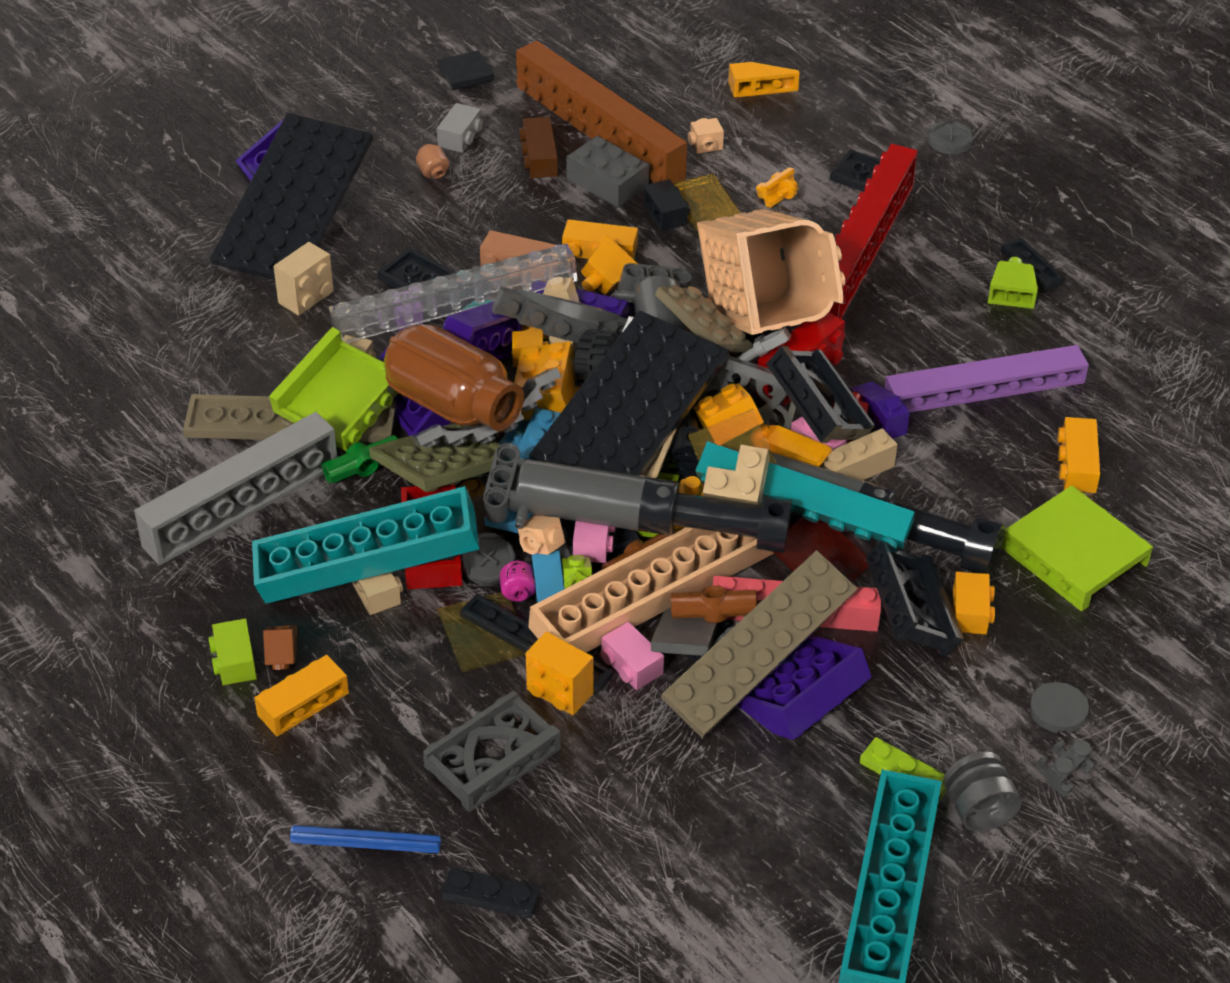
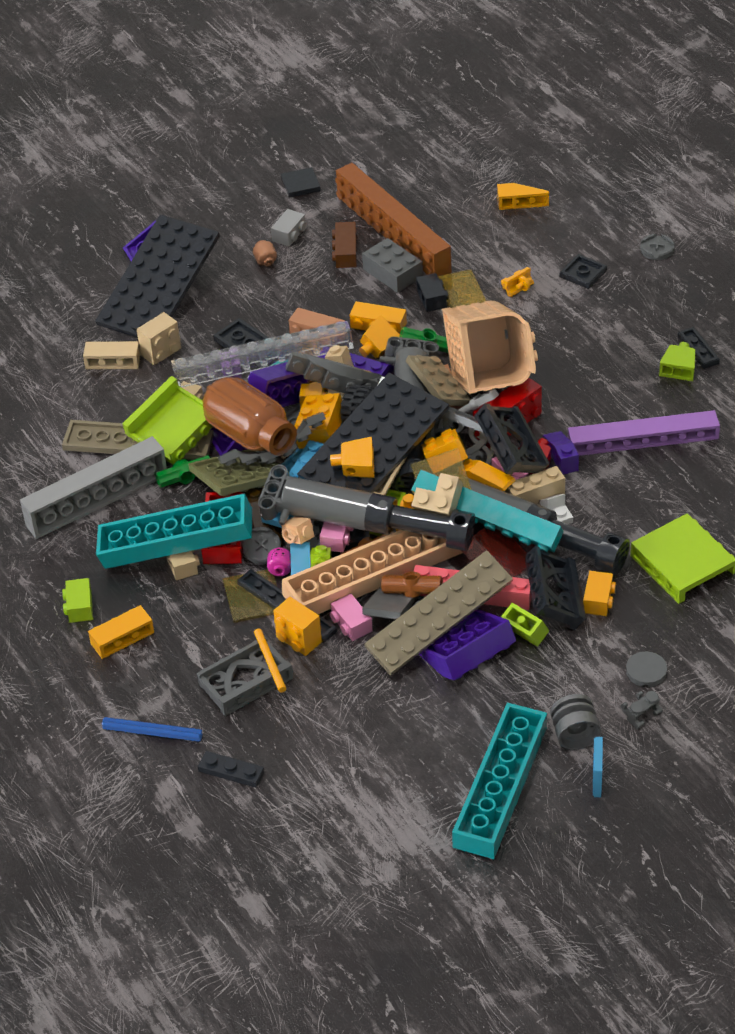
camera: 10 degrees right, 0 degrees up
dark orange slope [263,625,297,670] -> none
light nougat brick [688,118,724,154] -> none
red brick [829,143,918,319] -> none
lime plate [860,737,947,803] -> none
light orange brick [1057,417,1100,493] -> none
none -> tan brick [83,341,141,369]
none -> light orange bar [254,629,286,693]
none -> light orange torso [330,437,374,478]
none -> green piece [399,327,448,353]
none -> lime brick [501,603,549,647]
none -> white slope [540,494,573,524]
none -> dark azure tile [593,737,603,797]

